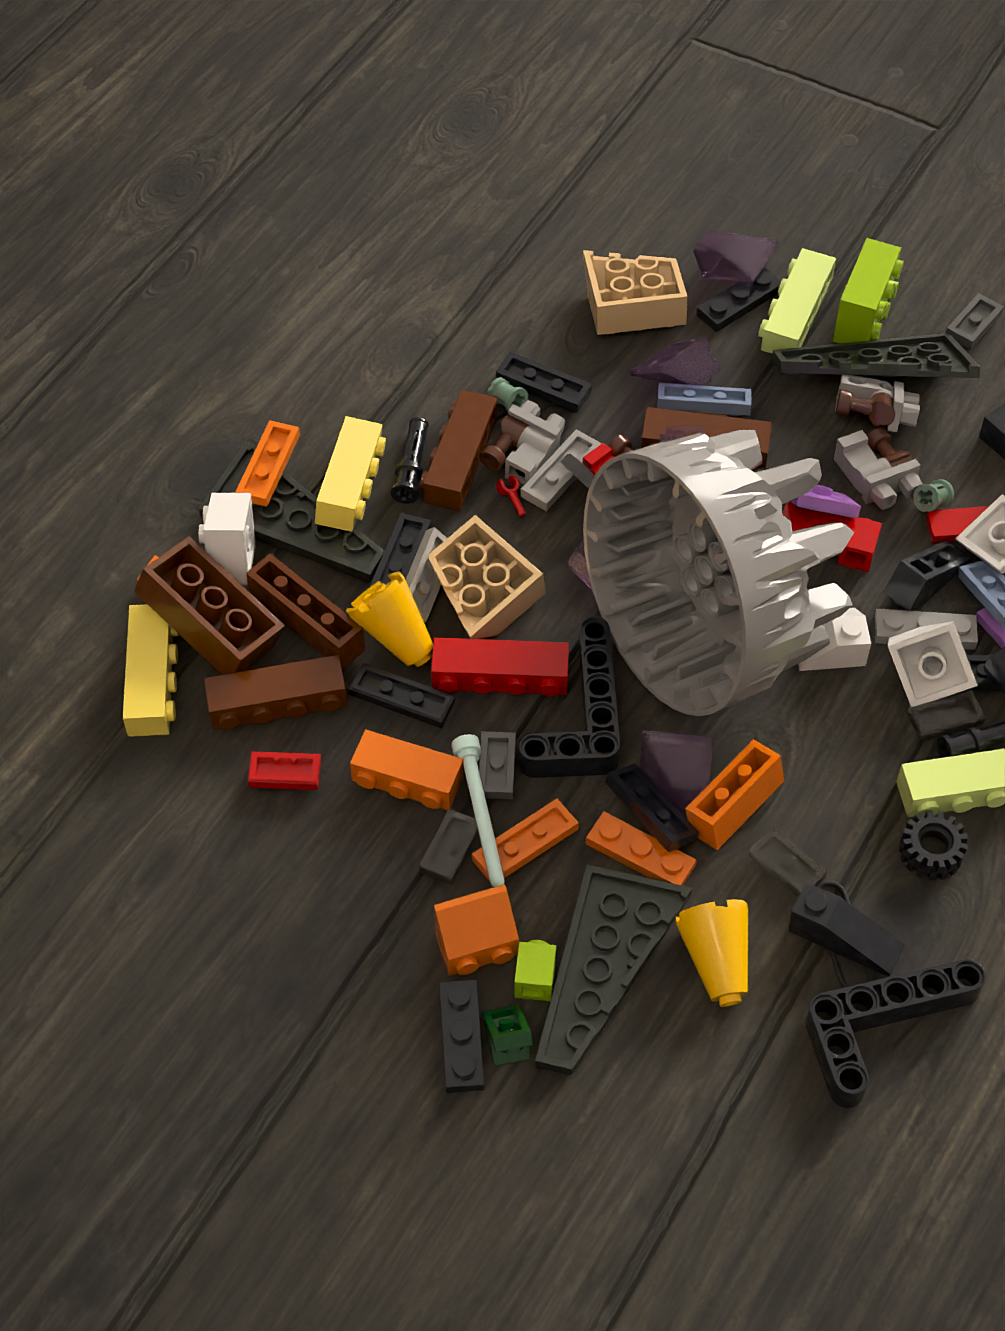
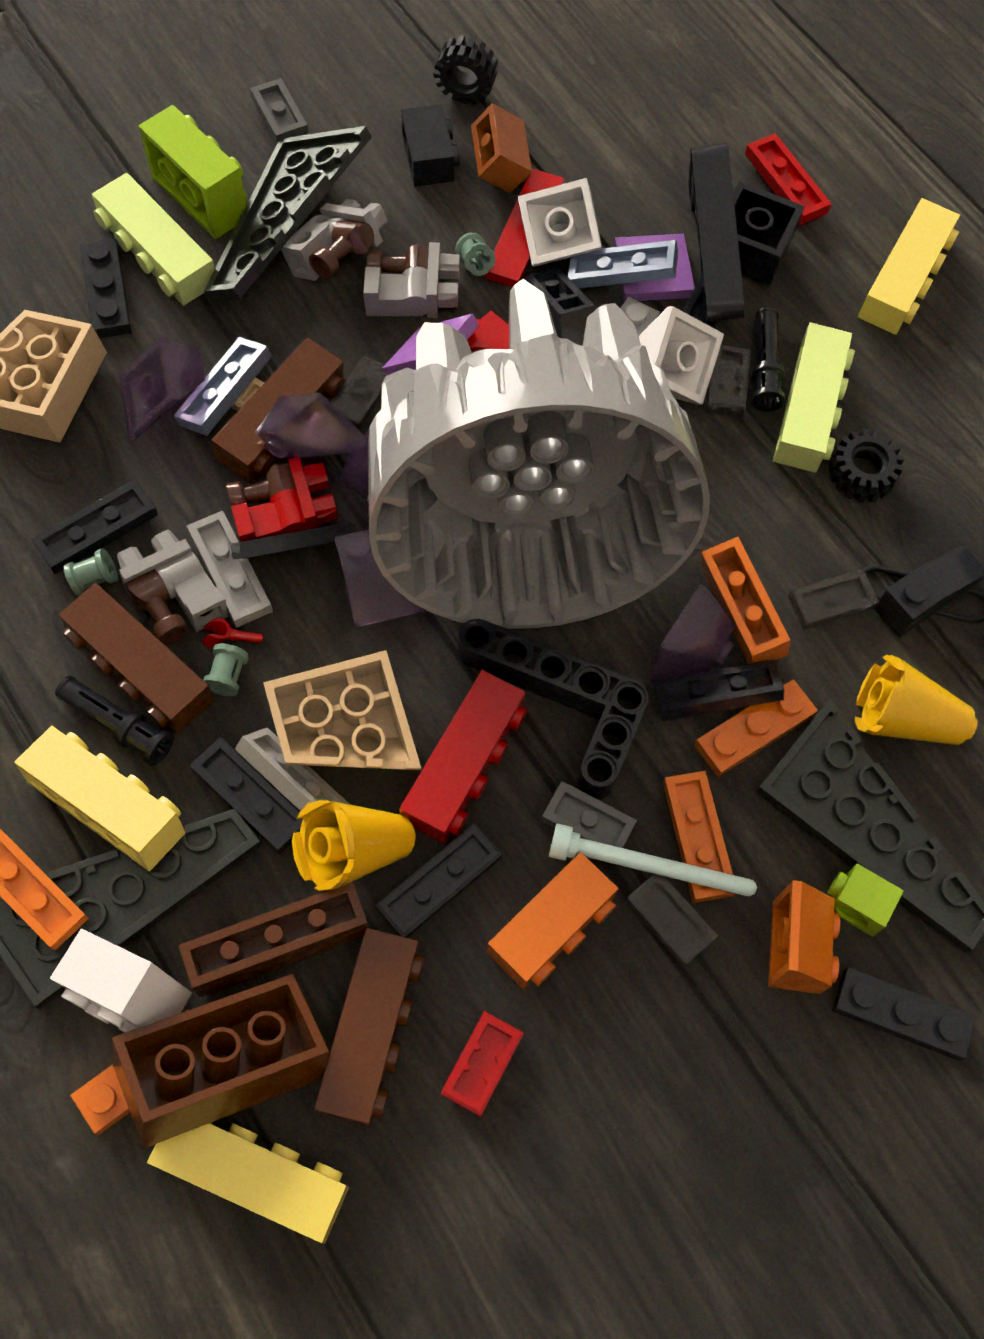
camera: 70 degrees left, 10 degrees up
dark green slope [482,1004,533,1066] -> none
slope [693,231,779,282] -> none
none -> sand green bush [203,643,249,696]

